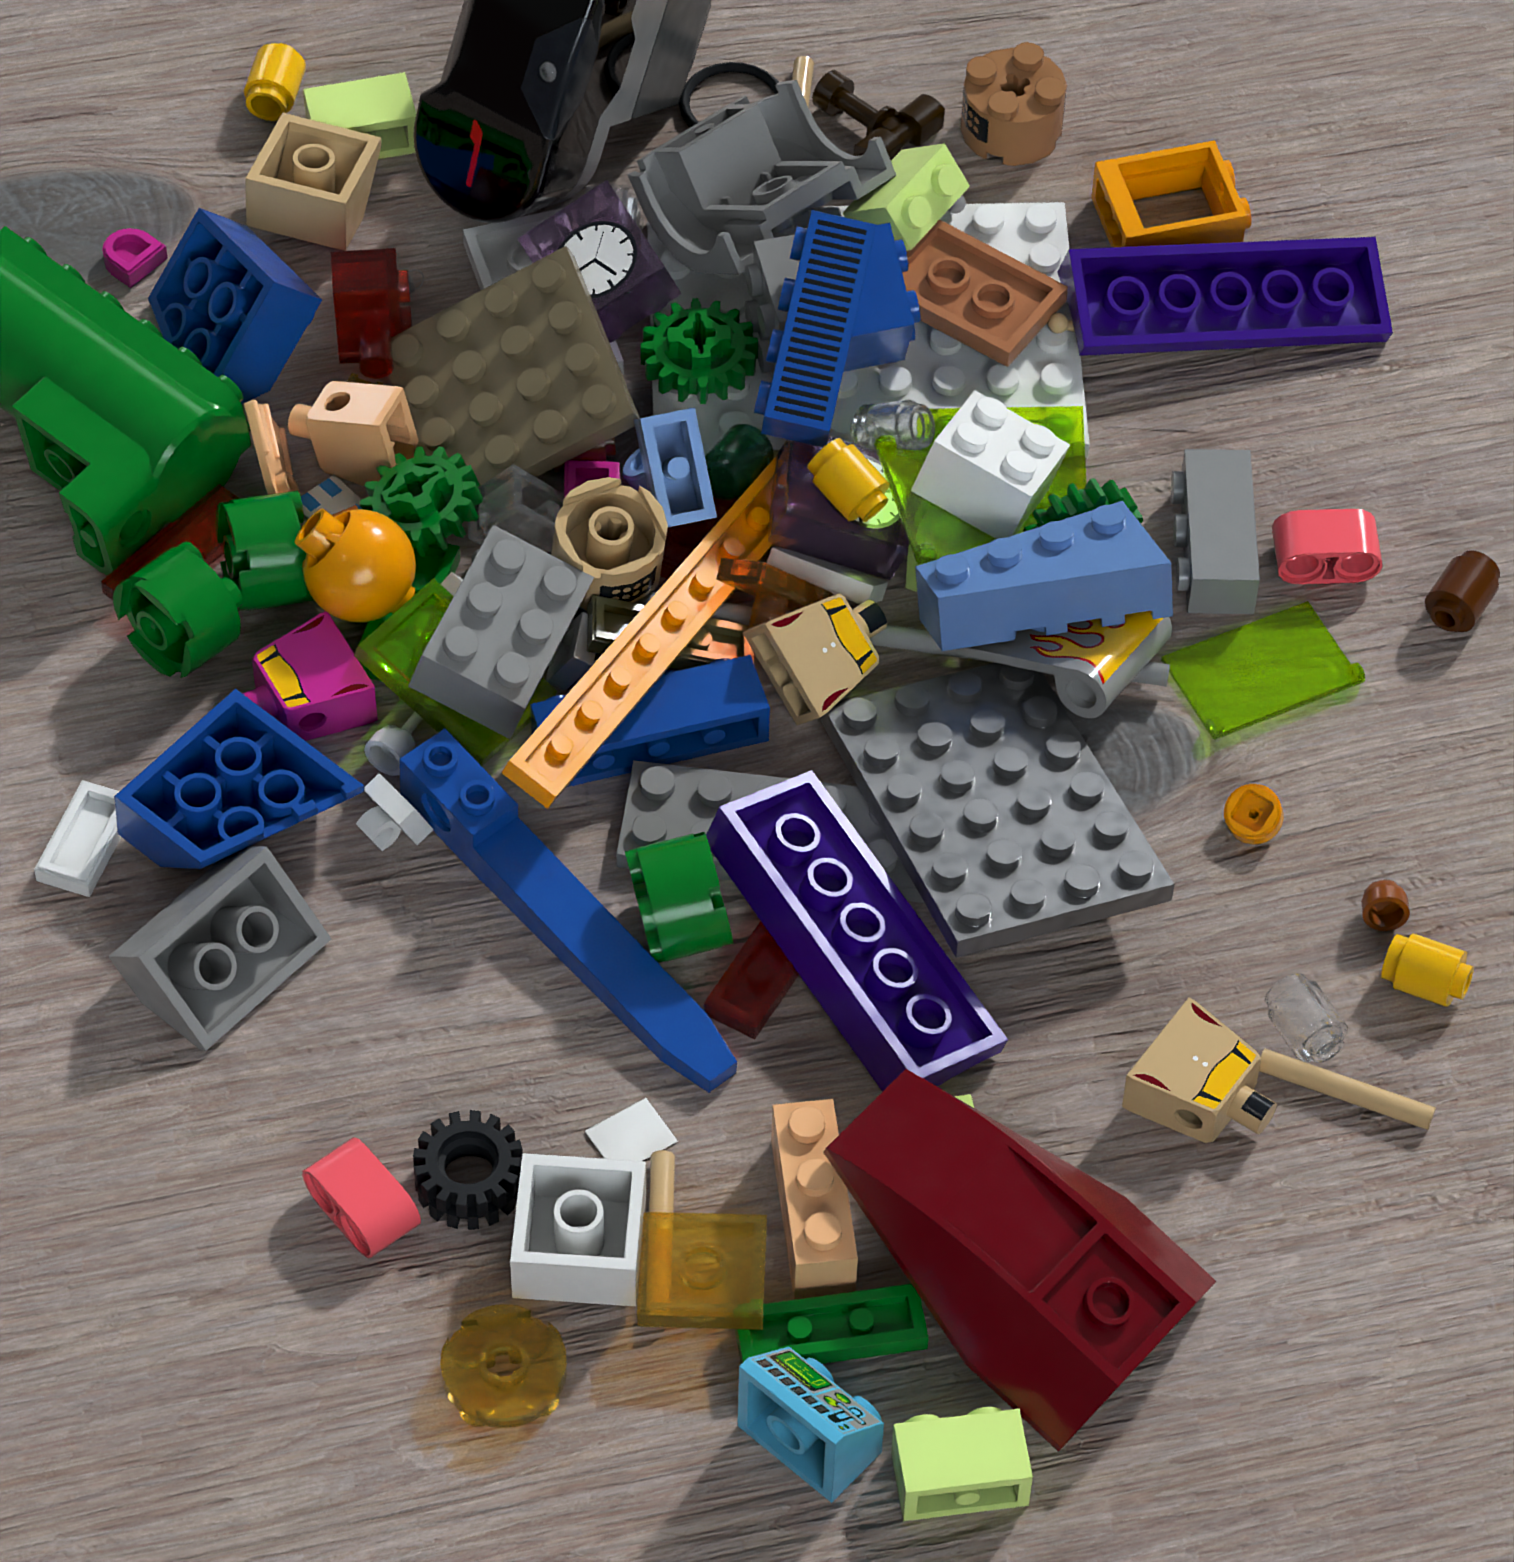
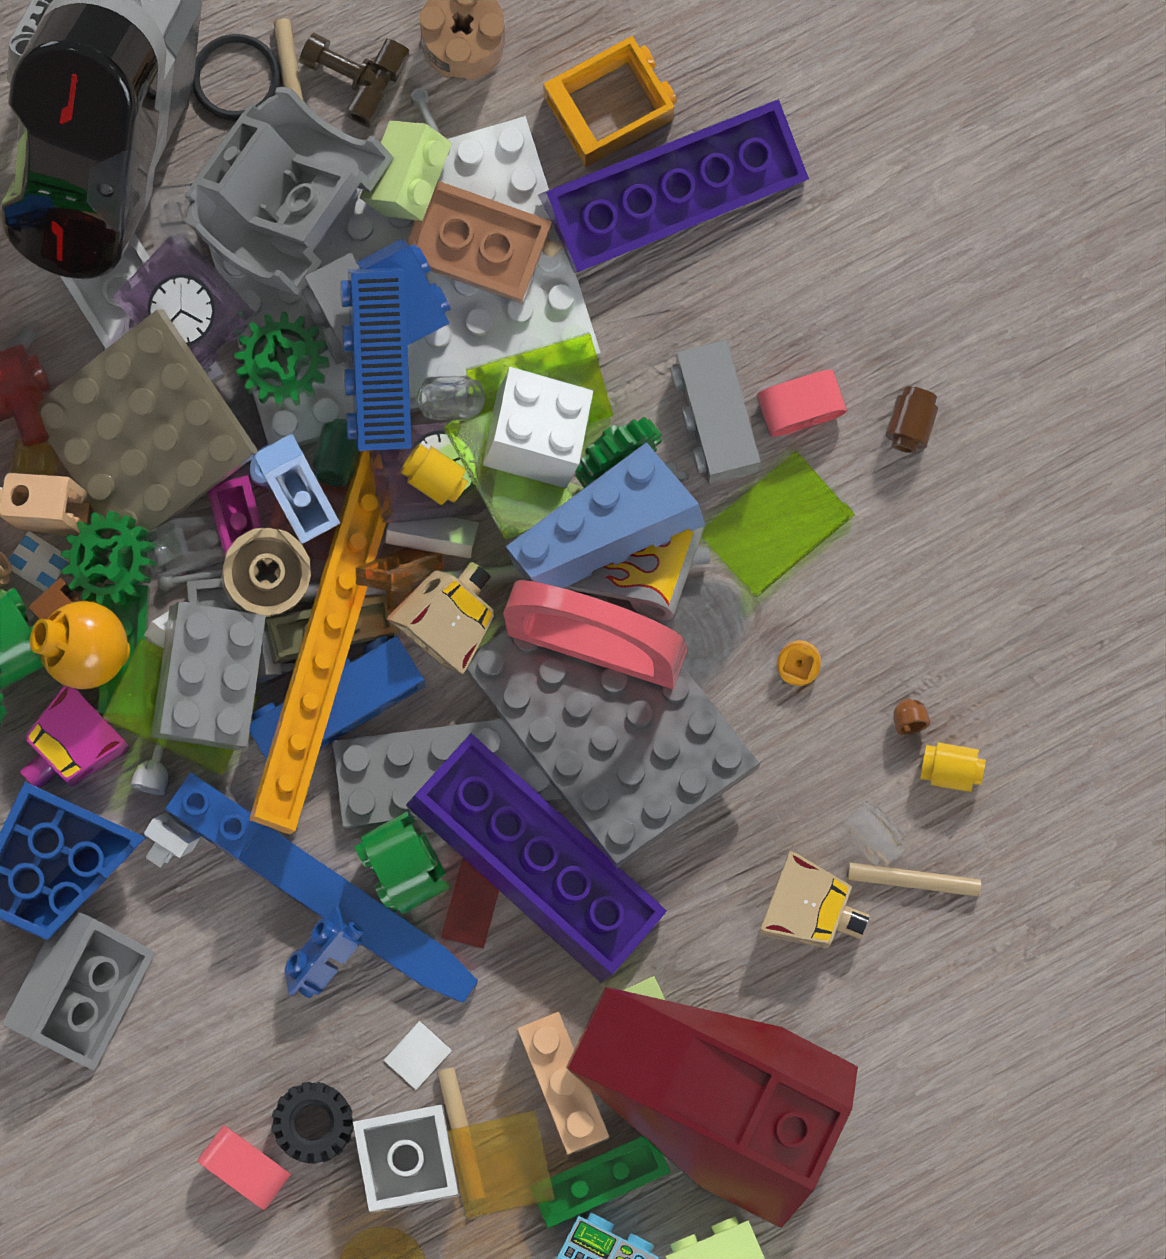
camera: 15 degrees left, 25 degrees up
none -> blue hinge [284,906,364,998]
none -> coral window [503,580,688,689]

